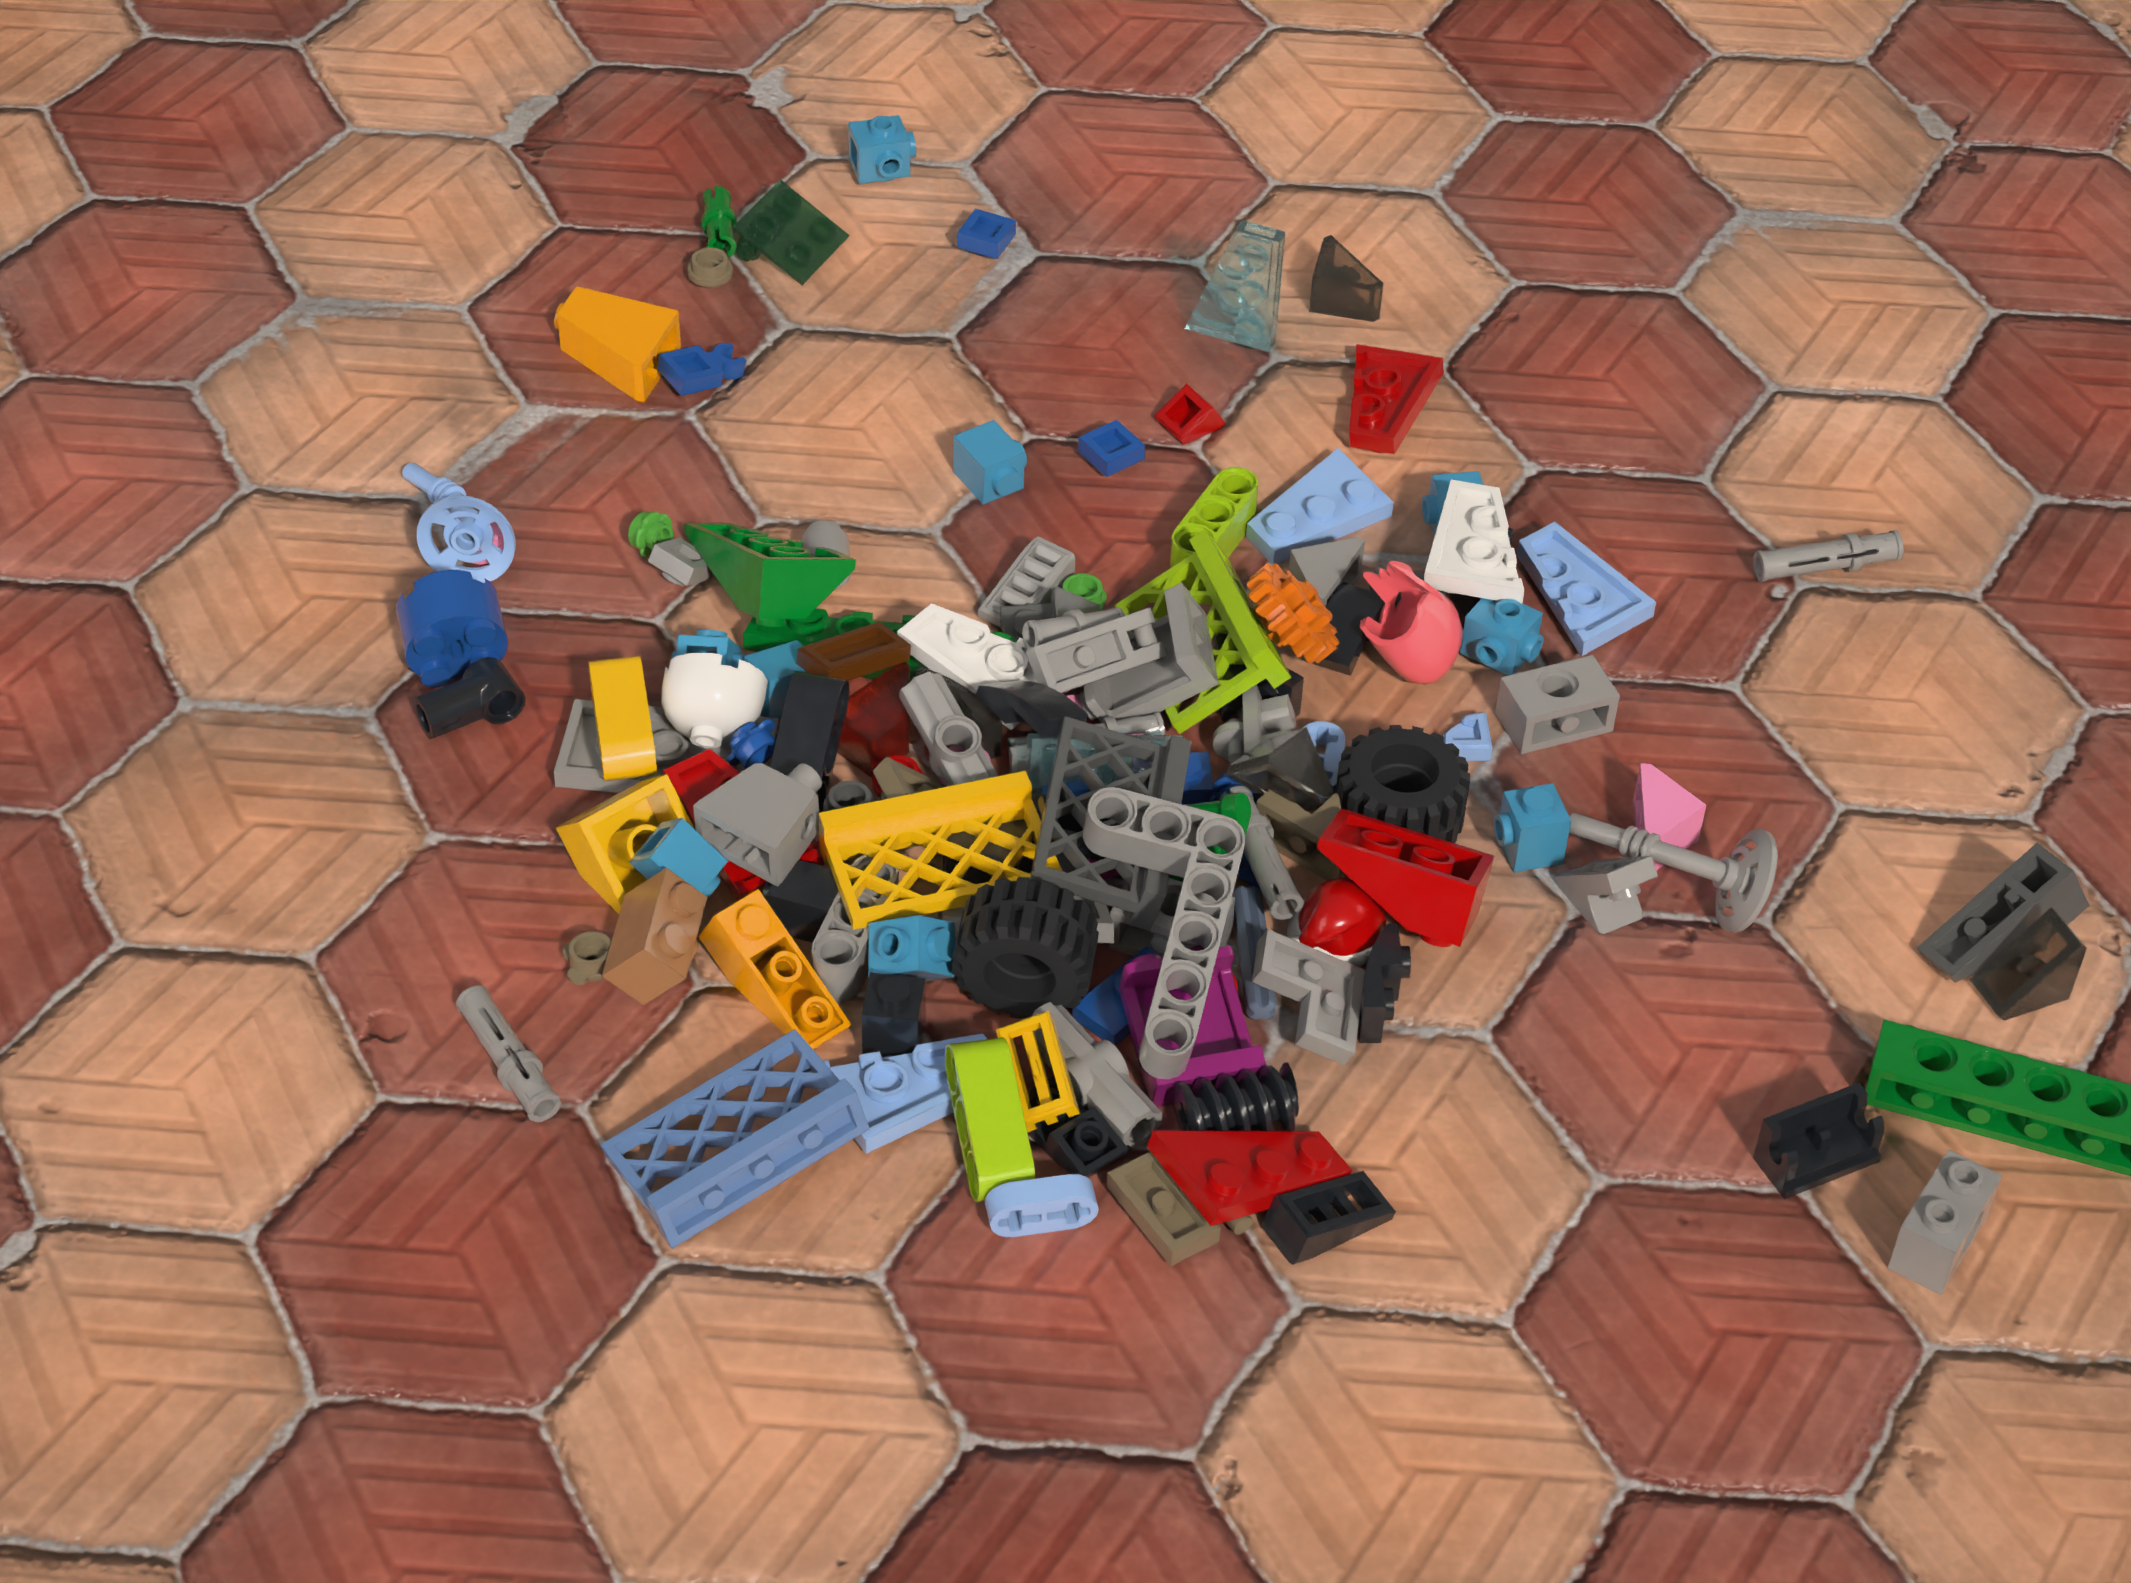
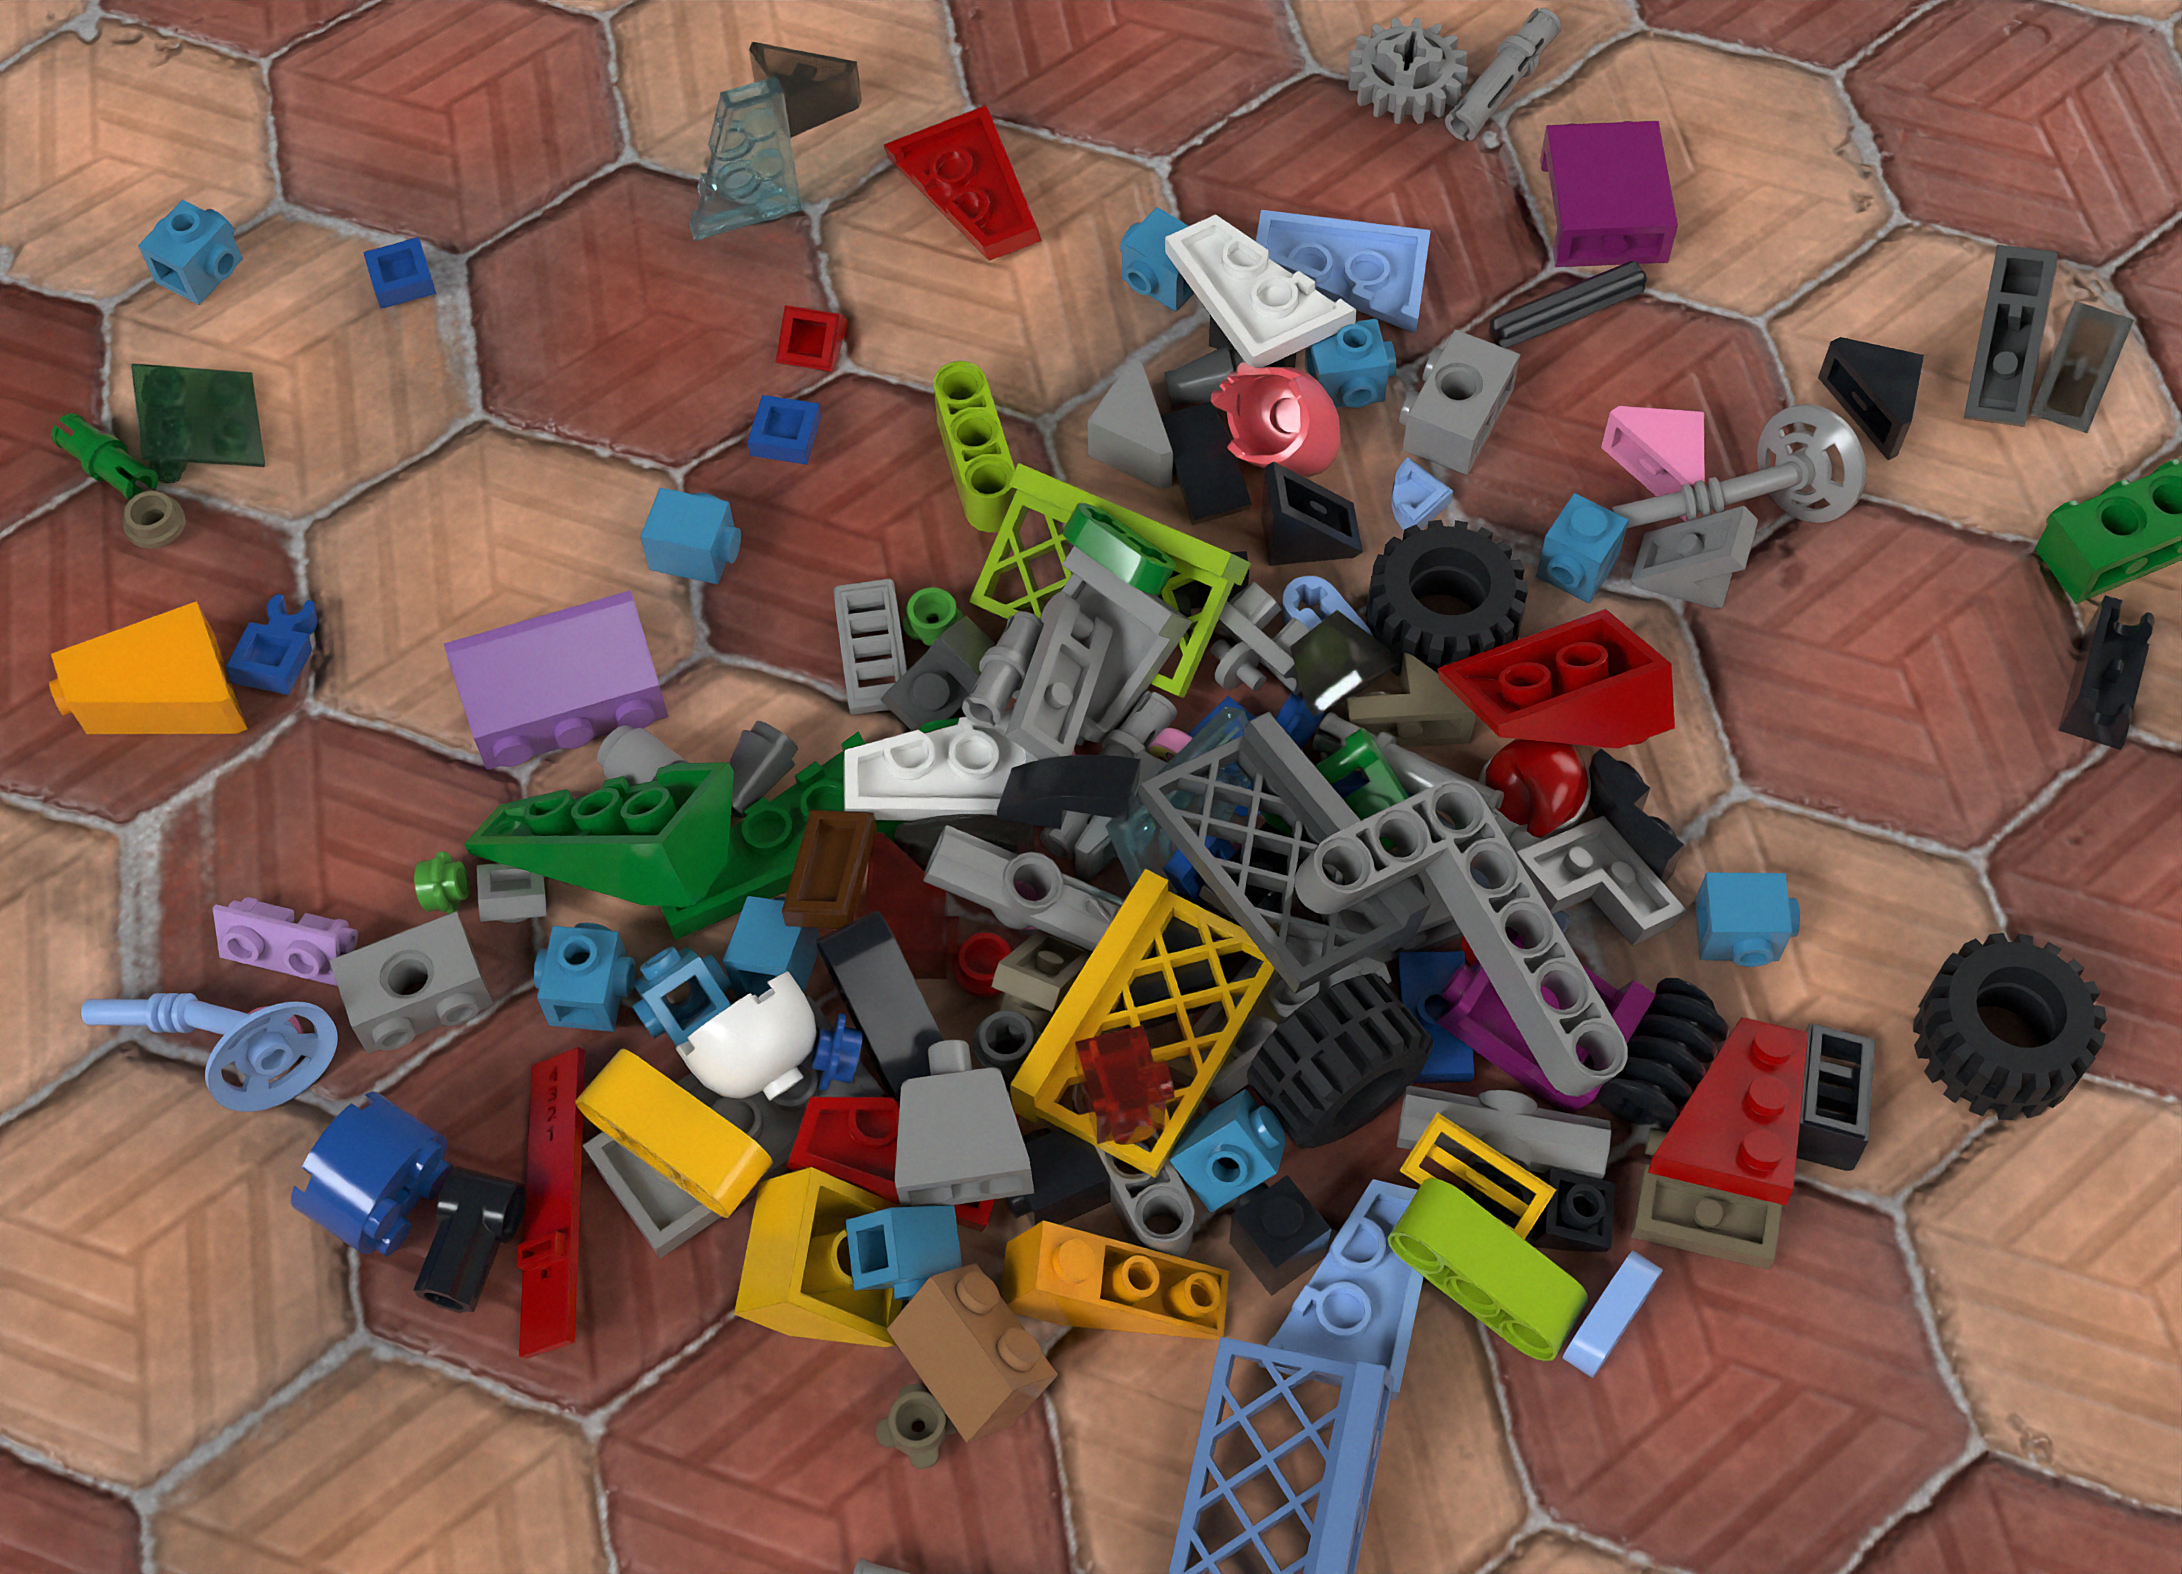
camera: 40 degrees left, 15 degrees up
light blue wing [1246,448,1394,565] -> none
orange gear [1246,563,1339,664] -> none
none -> lavender hinge [213,897,358,986]
none -> light grey brick [329,911,494,1054]
none -> medium lavender slope [444,590,669,770]
none -> red piece [517,1047,585,1359]
none -> dark azure brick [534,922,636,1032]
none -> dark grey cone [729,721,798,819]
none -> green beam [1062,503,1176,595]
none -> clear red brick [1075,1025,1175,1145]
none -> black slope [1261,461,1363,566]
none -> light grey gear [1348,18,1468,124]
none -> black axle [1488,261,1647,348]
none -> magenta panel [1540,121,1678,267]
none -> dark azure brick [1694,872,1800,967]
none -> black slope [1818,337,1924,460]
none -> black tyre [1913,933,2107,1120]

